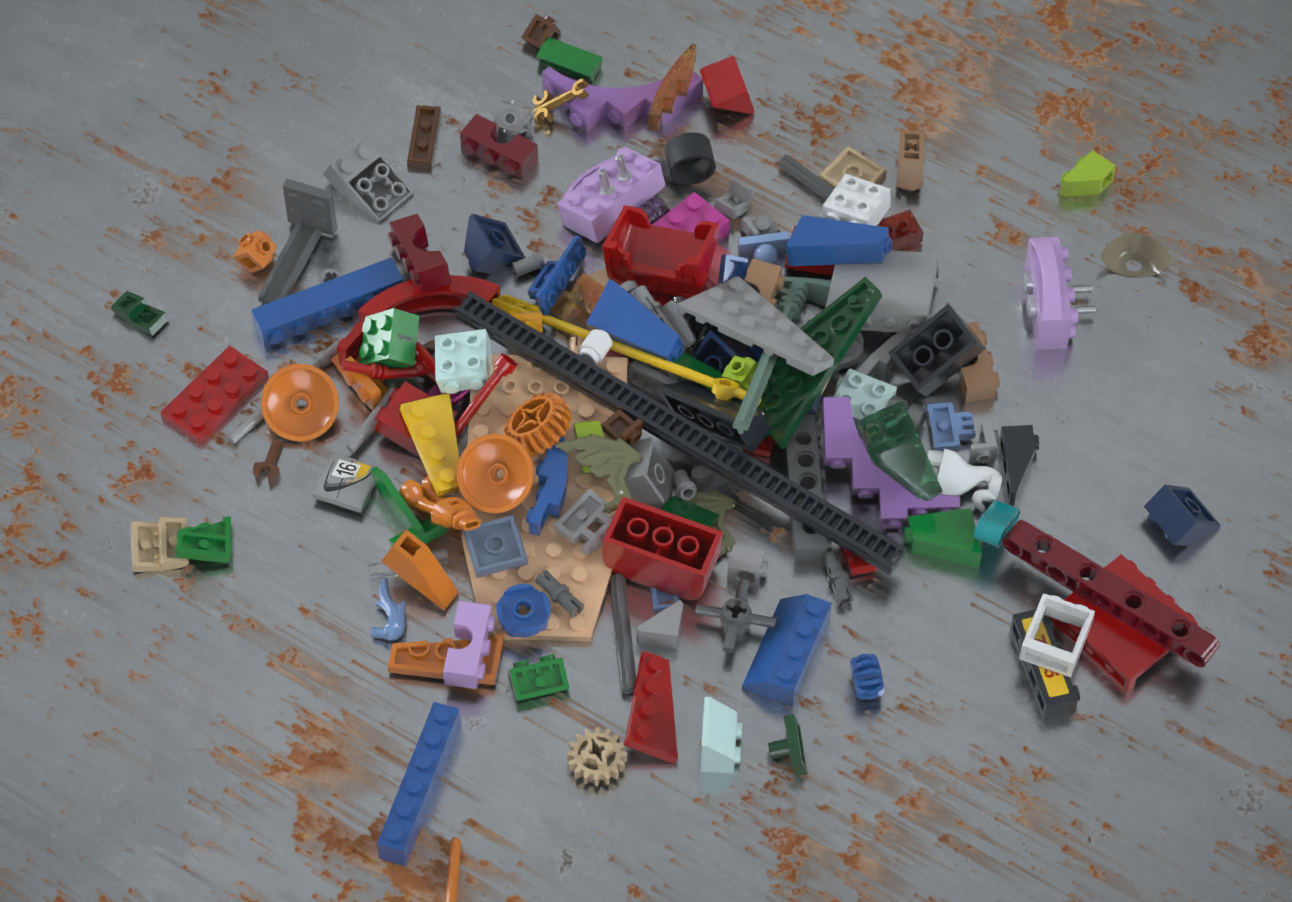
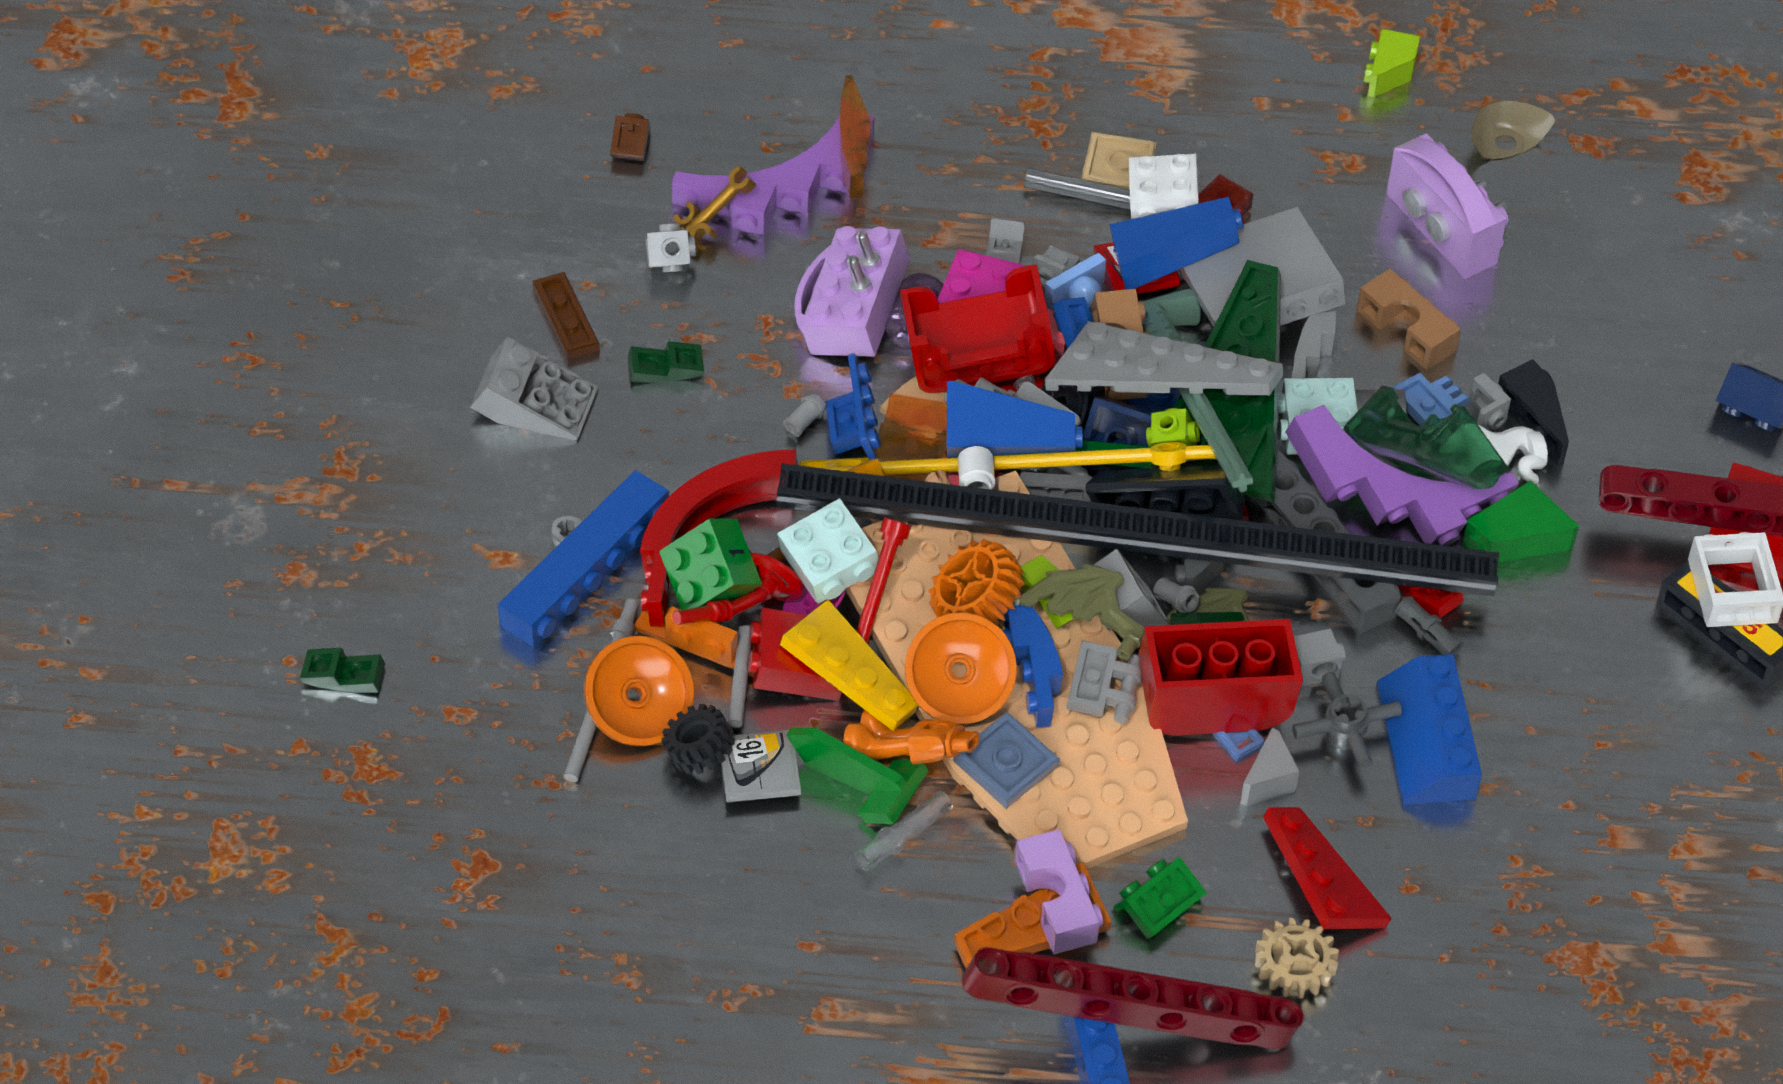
camera: 30 degrees left, 5 degrees down
tan slope [130,517,189,572] -> none
red plate [160,345,269,444] -> none
green wing [175,516,231,563] -> none
orange brick [233,230,278,273] -> none
reddish brown bar [253,439,282,485] -> none
dark grey bracket [258,179,338,304] -> none
medium blue piece [371,578,406,641] -> none
orange slope [381,529,459,611] -> none
dark red arch [388,214,452,293] -> none
dark red arch [460,114,538,179] -> none
dark blue slope [464,214,526,274] -> none
blue plate [496,584,551,637] -> none
dark grey pin [535,570,585,618] -> none
green piece [536,37,603,83] -> none
reddish brown bracket [601,409,643,445] -> none
dark grey axle [609,573,636,694] -> none
black piece [665,132,716,185] -> none
red slope [700,56,755,114] -> none
light aqua slope [701,697,742,774] -> none
dark green tile [768,714,808,777] -> none
blue gear [850,654,884,700] -> none
black slope [888,304,986,397] -> none
medium nougat slope [897,131,924,191] -> none
teal beam [973,500,1020,548] -> none
none -> dark green slope [628,341,704,383]
none -> black tyre [662,704,735,774]
none -> dark red beam [961,947,1304,1049]

